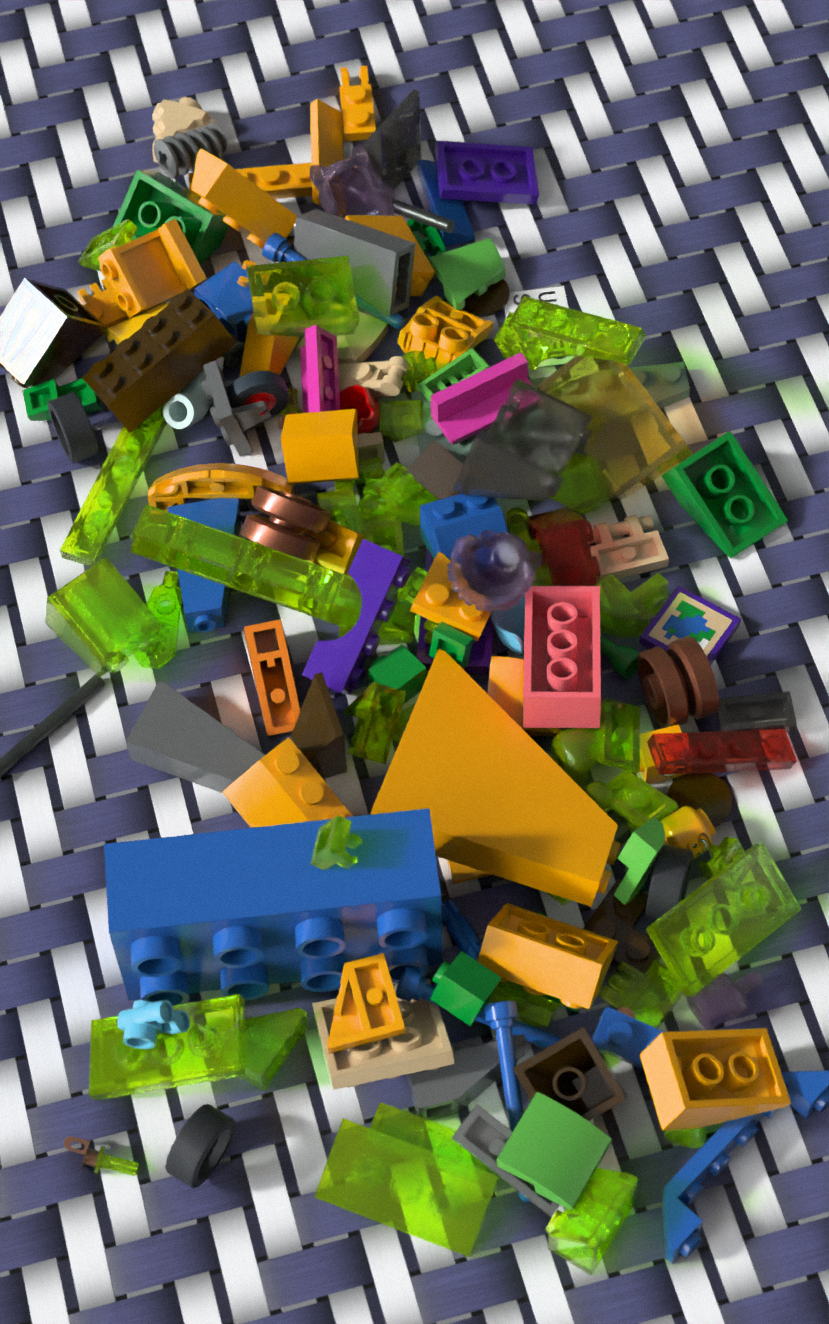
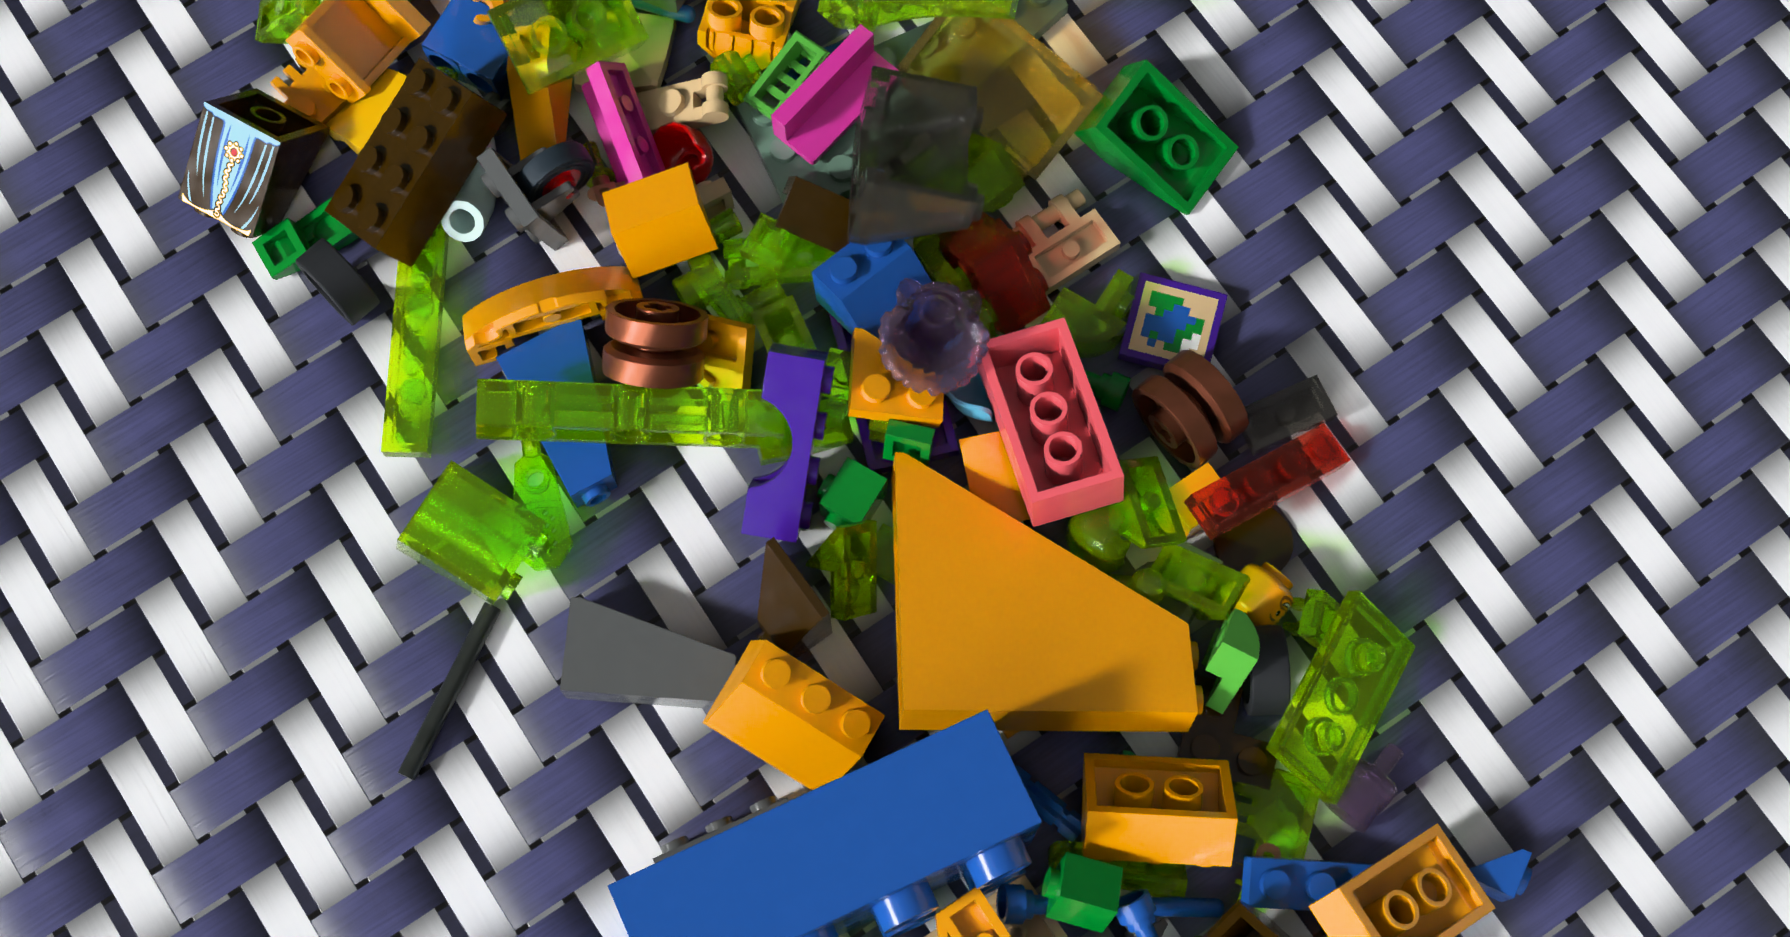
camera: 20 degrees left, 15 degrees up
orange slope [244,619,300,736] -> none
clear neon green tile [310,815,362,870] -> none
clear neon green slope [380,400,424,443] -> none

